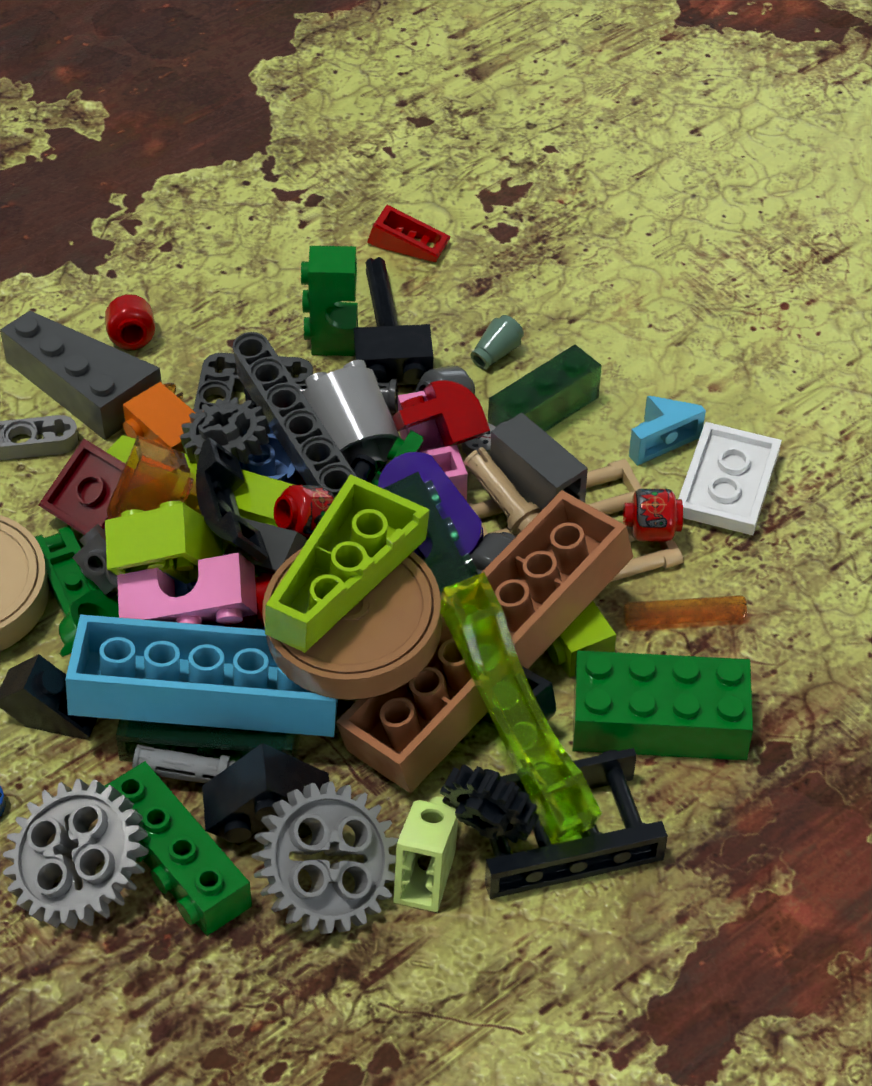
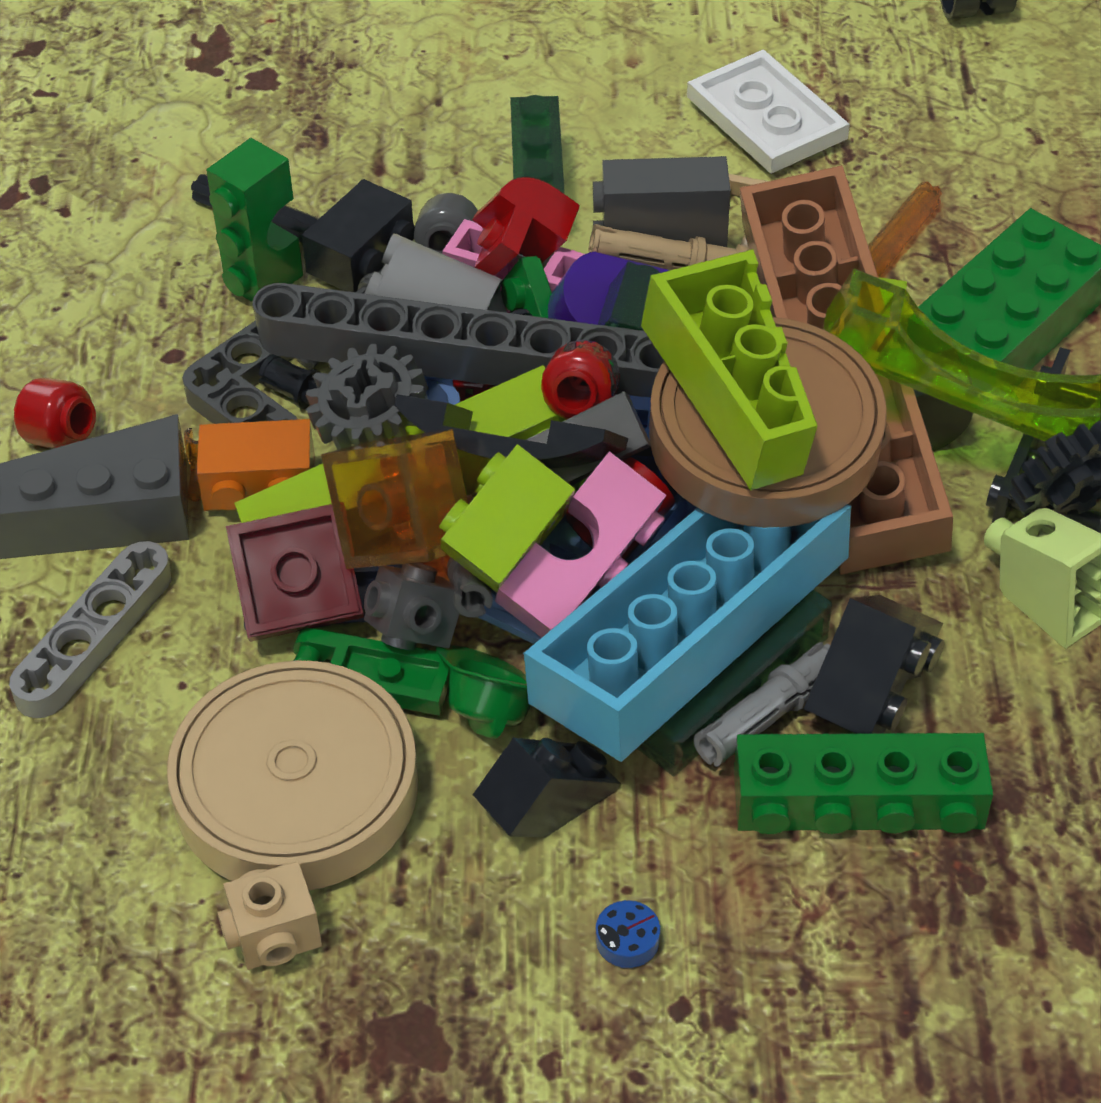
camera: 50 degrees left, 0 degrees up
light grey gear [3,779,149,929] -> none
light grey gear [252,781,398,935] -> none
red slope [367,205,451,263] -> none
sand green cone [470,315,524,370] -> none
red head [623,489,683,542] -> none
medium azure slope [629,396,706,466] -> none

